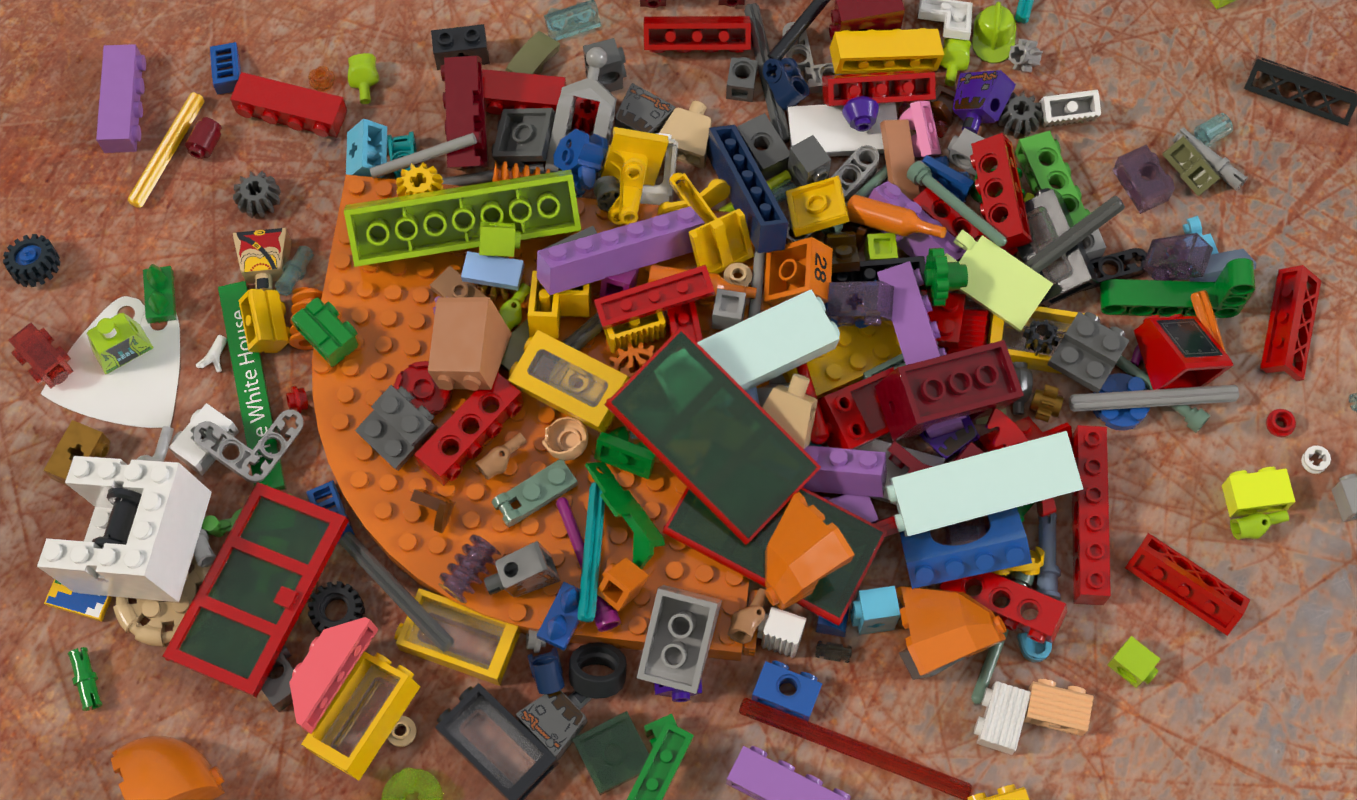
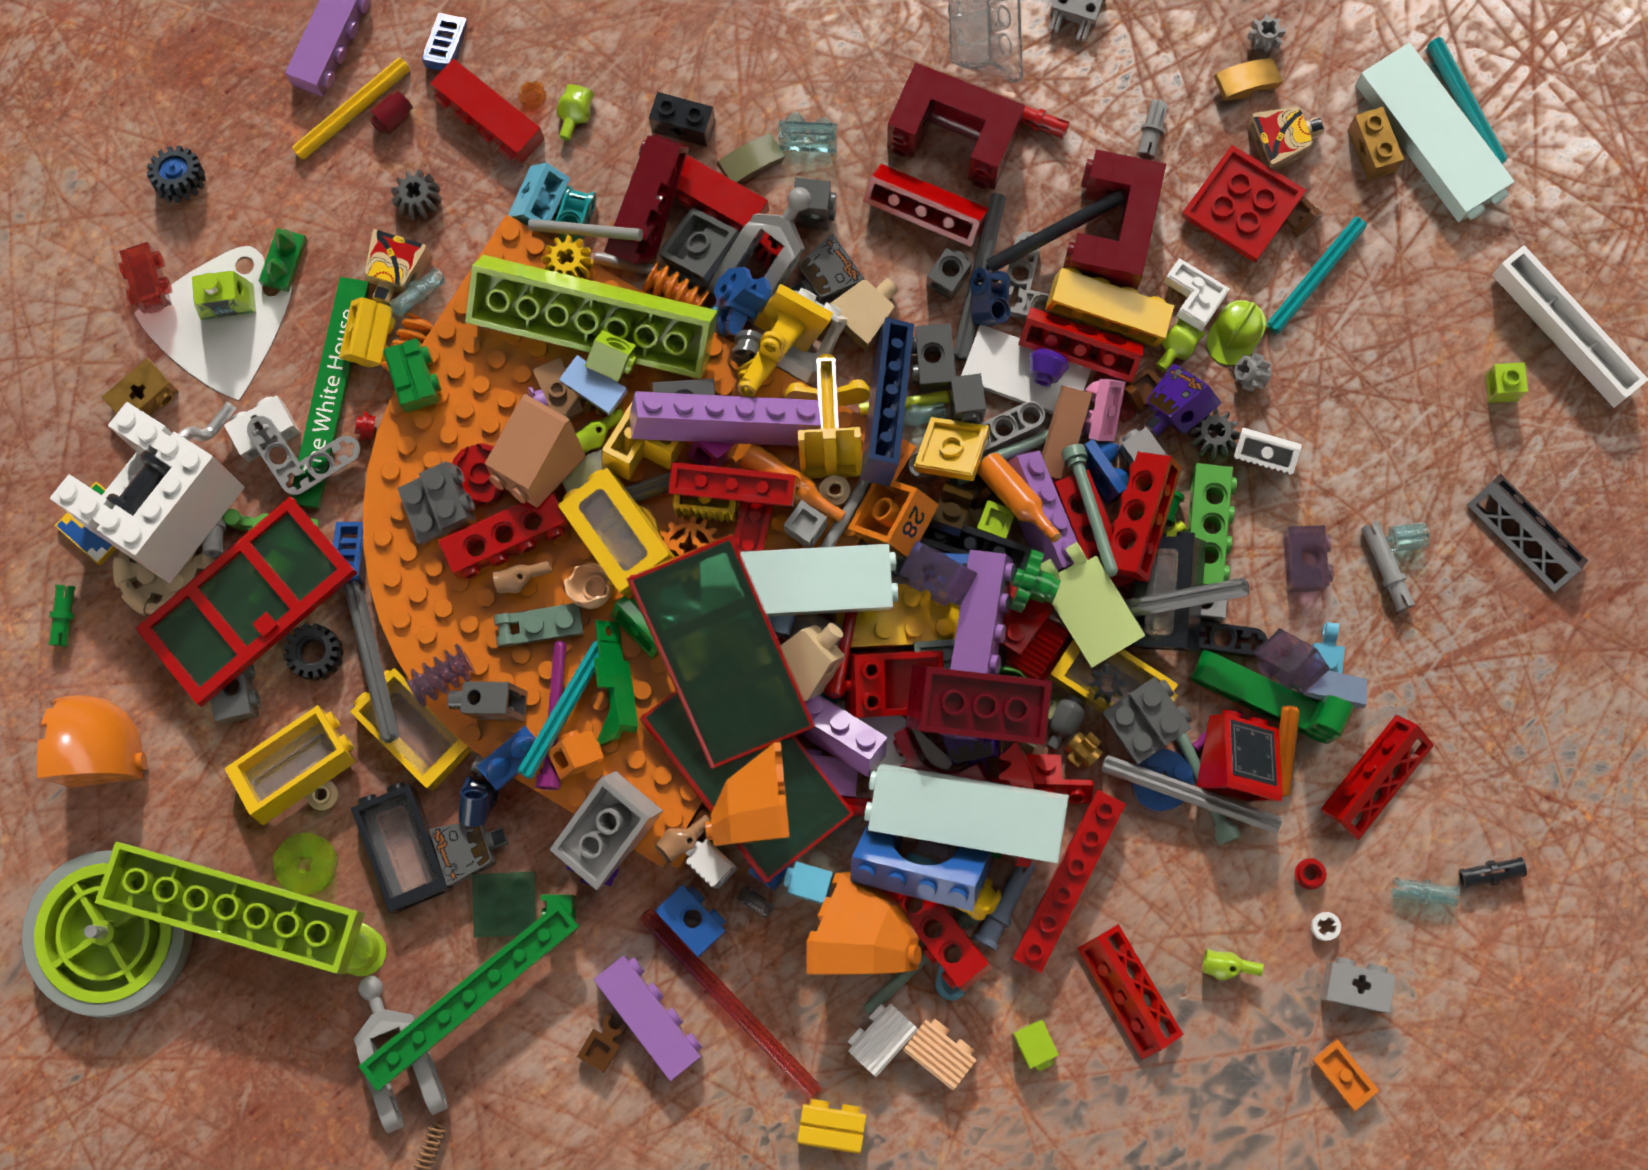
camera: 30 degrees right, 10 degrees up
white bar [196,335,228,372] -> none
coral wedge [289,617,379,734] -> none
reddish brown tile [410,489,456,533] -> none
black tyre [569,642,627,699] -> none
olive slope [1162,135,1220,196] -> none
neon yellow brick [1222,467,1295,518] -> none

